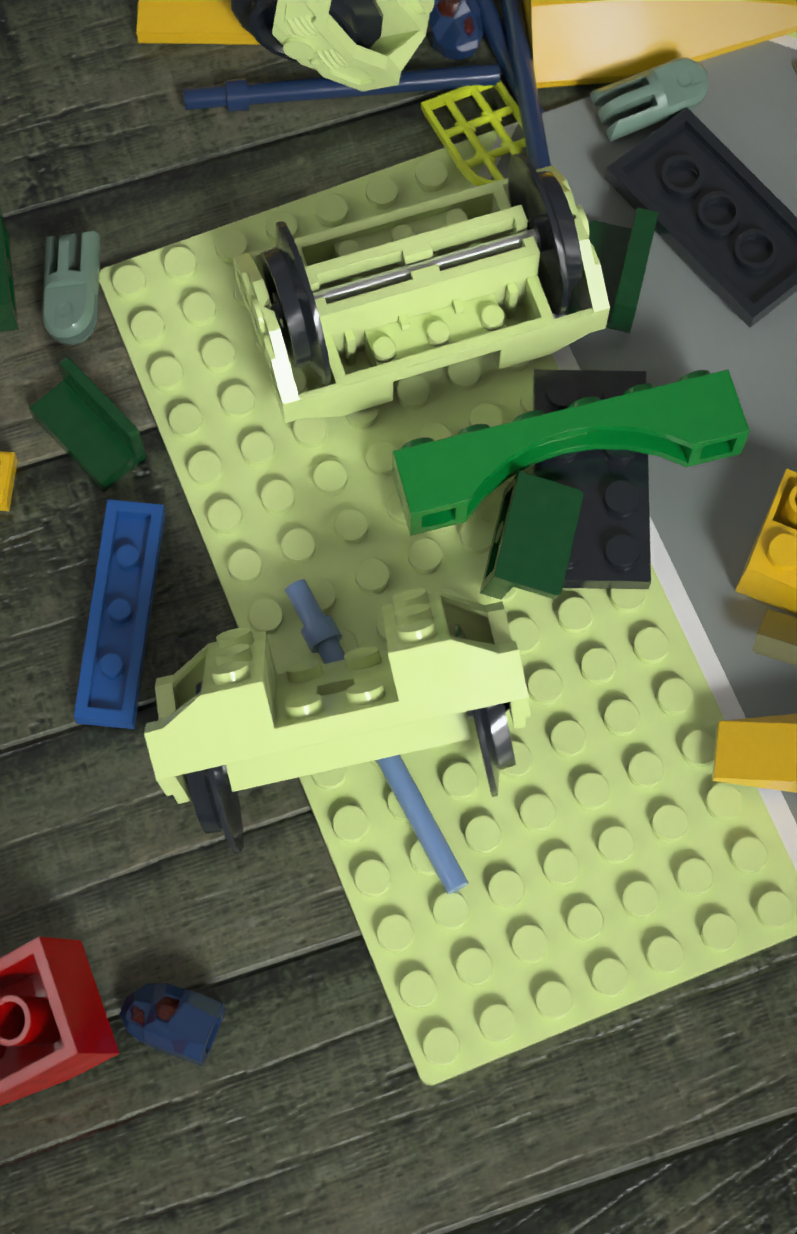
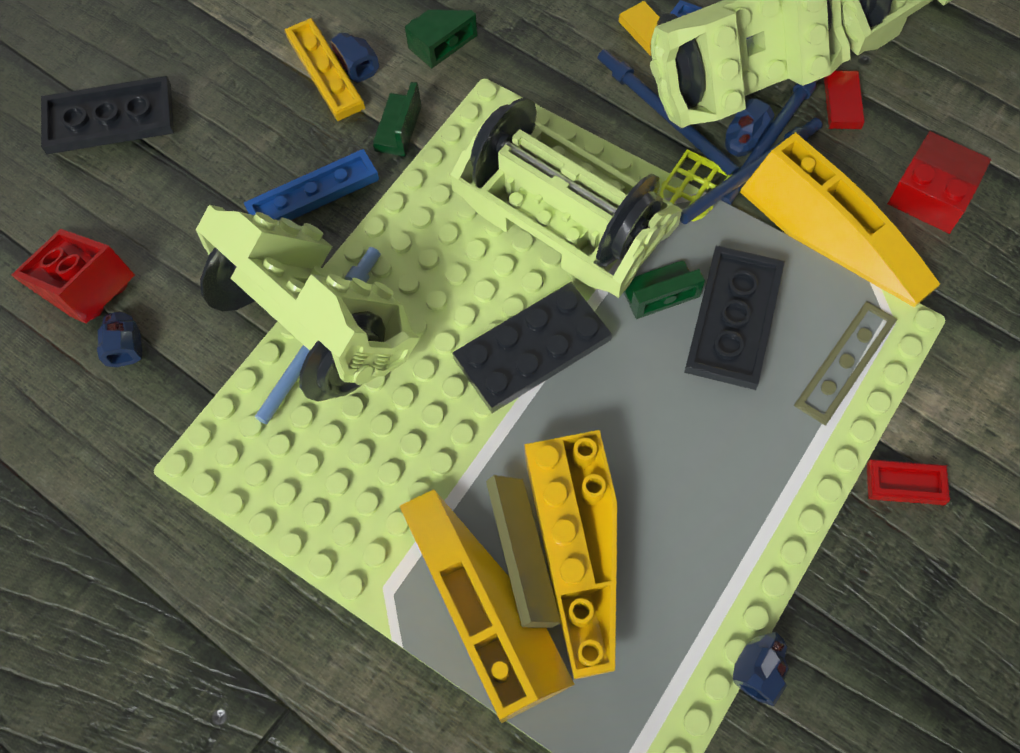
camera: 60 degrees right, 5 degrees down
sand green arm [42,231,101,345] -> none
green arch [392,369,750,536] -> none
dark green panel [480,471,583,600] -> none
sand green arm [589,57,709,142] -> none

